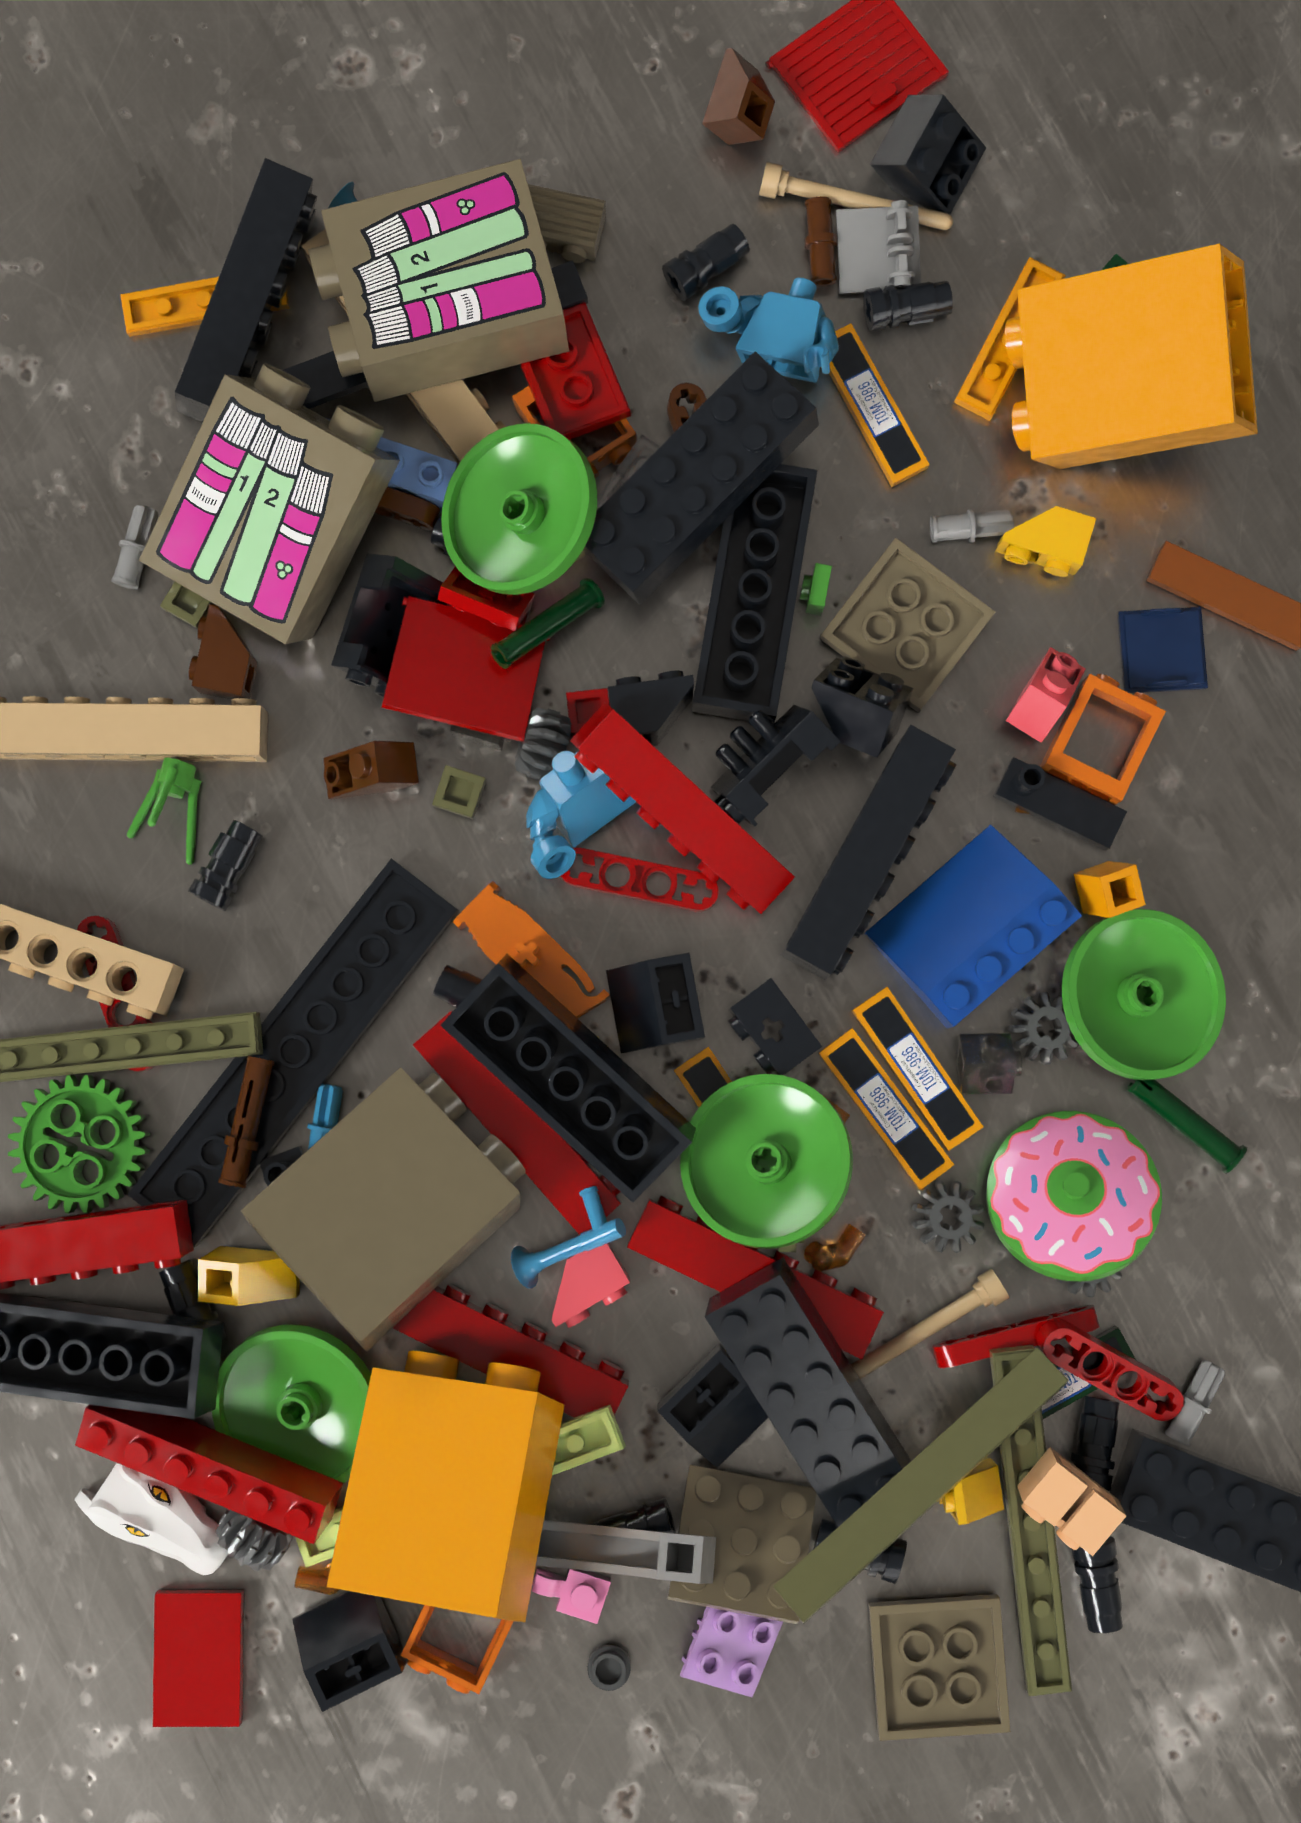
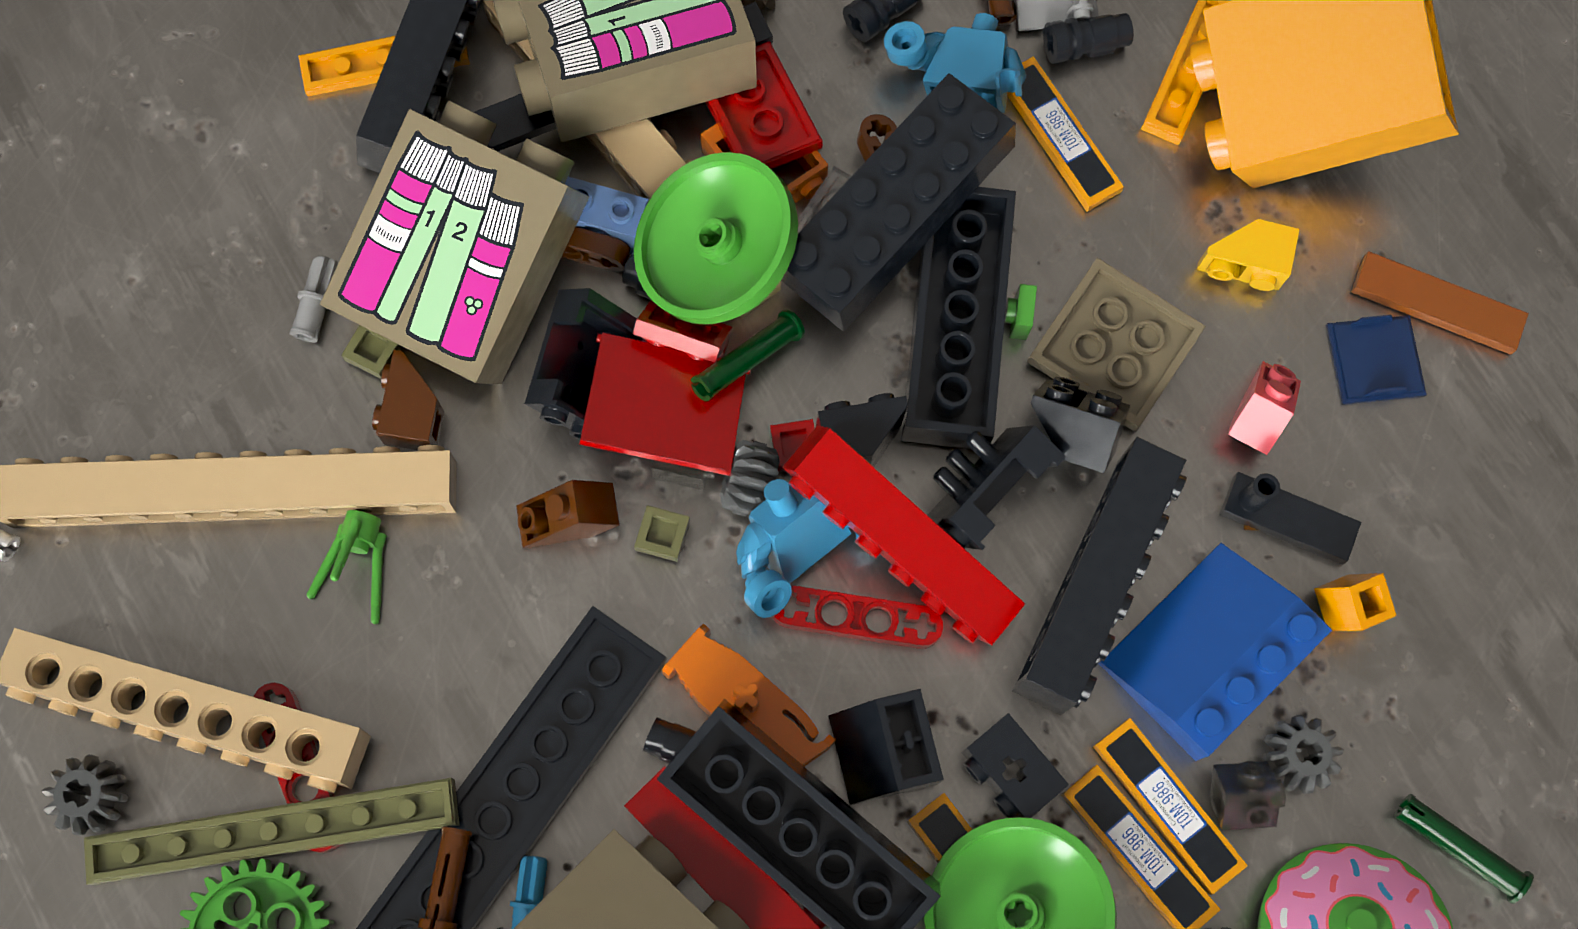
camera: 10 degrees left, 10 degrees down
black axle [188,820,263,911] -> none
light grey axle [930,509,1014,543] -> none
orange window [1040,674,1166,805] -> none
bright green dish [1062,909,1226,1080] -> none

